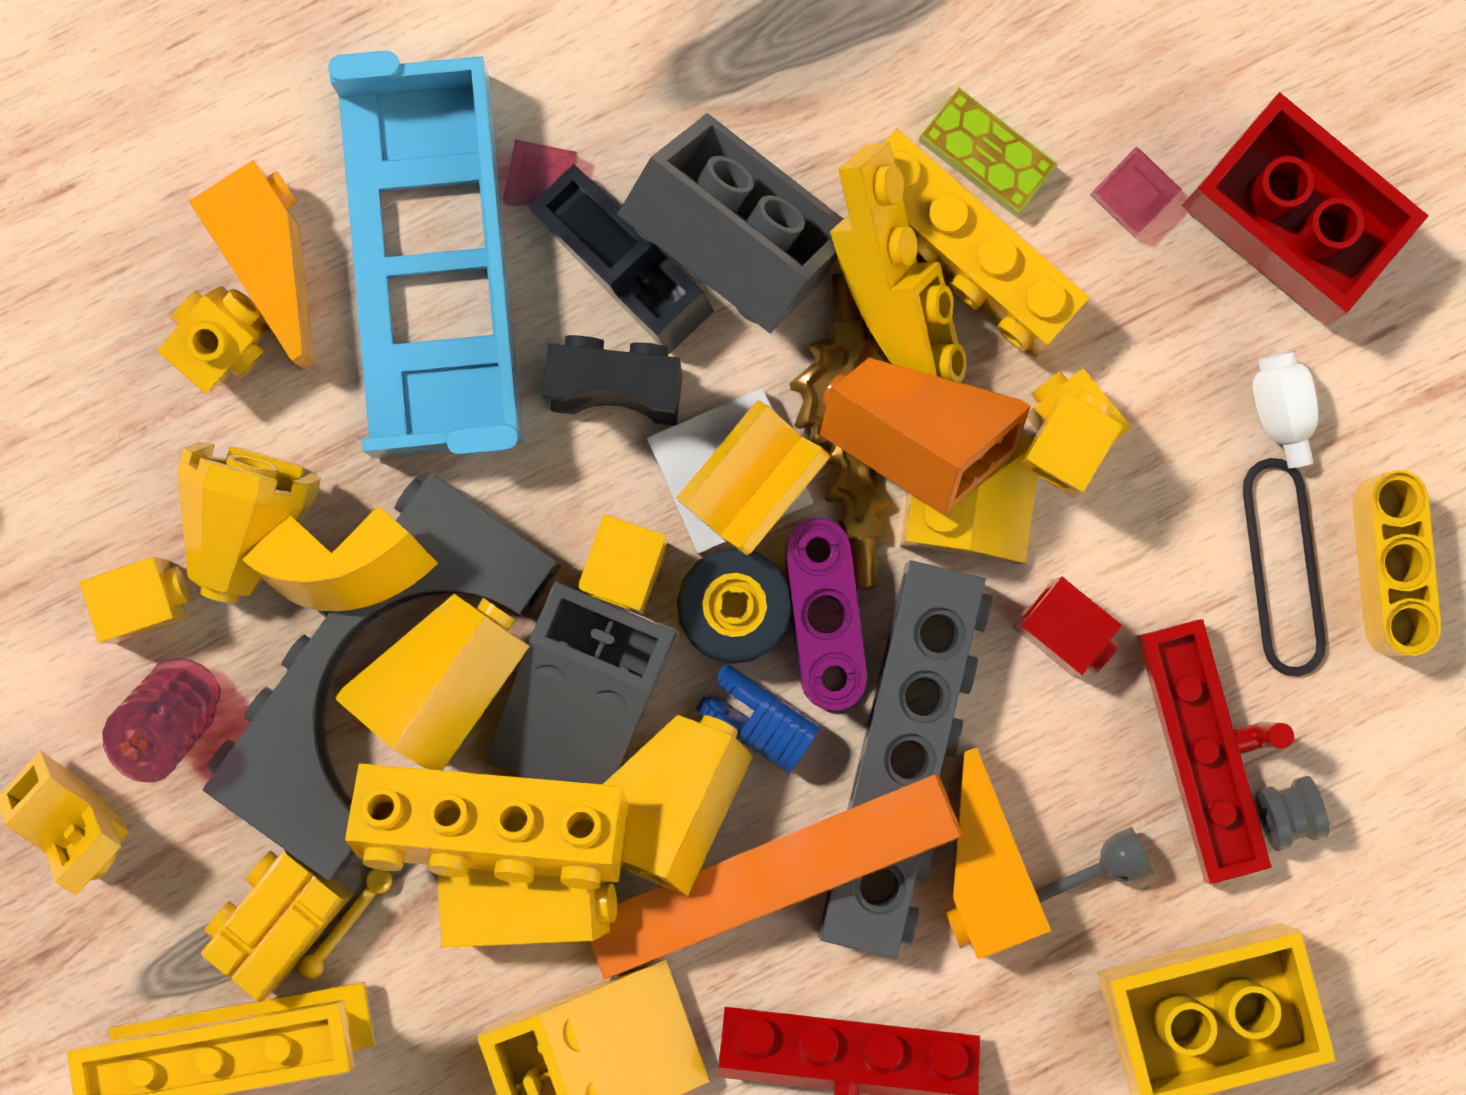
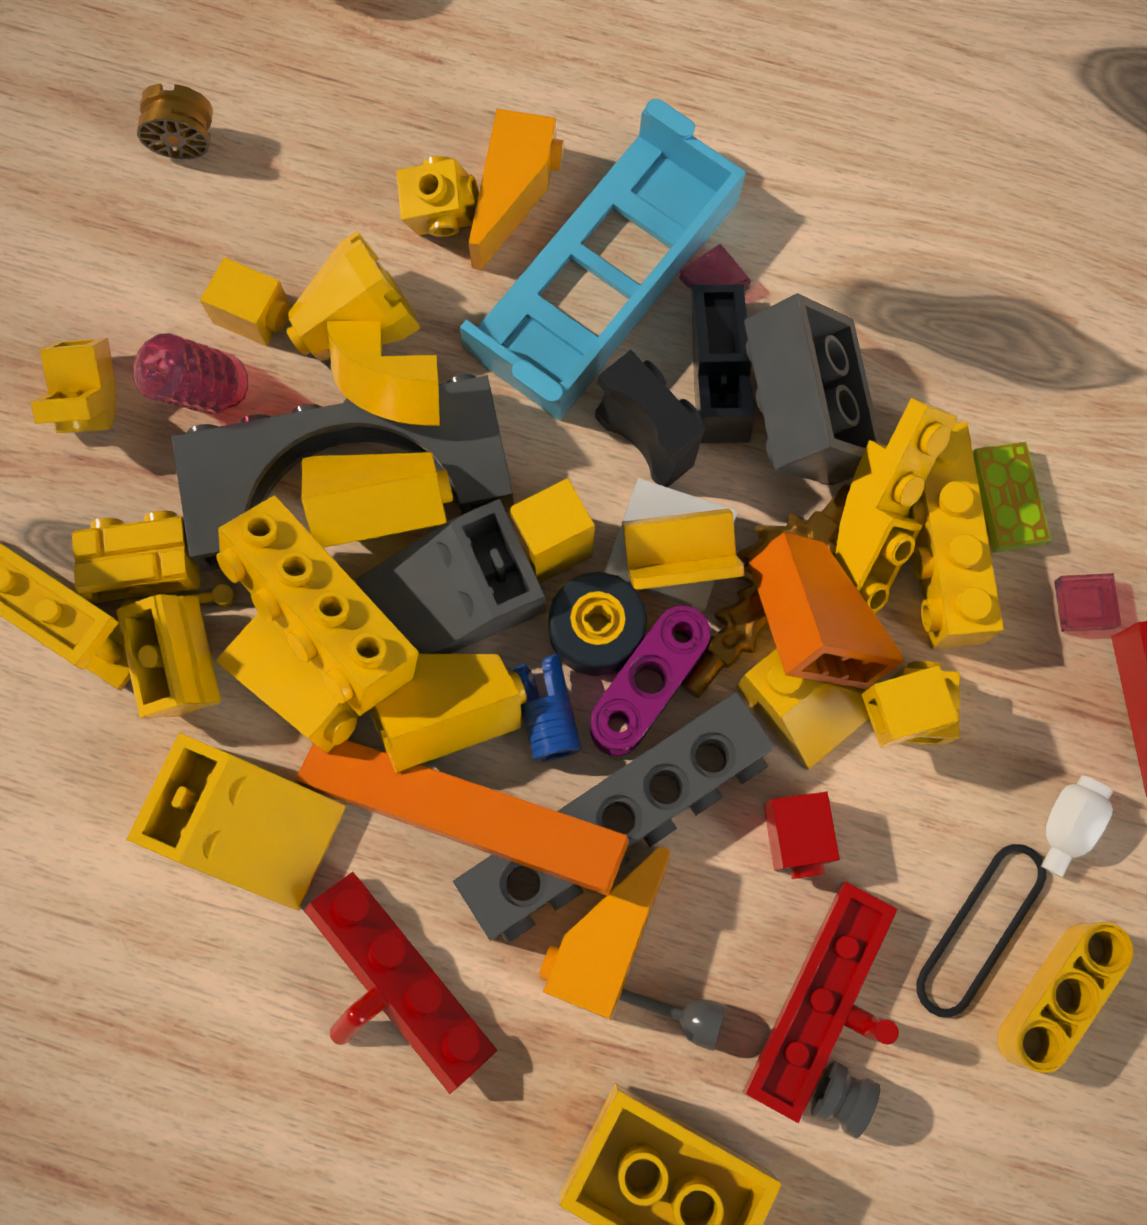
camera: 45 degrees right, 10 degrees down
none -> yellow brick [116,594,221,719]

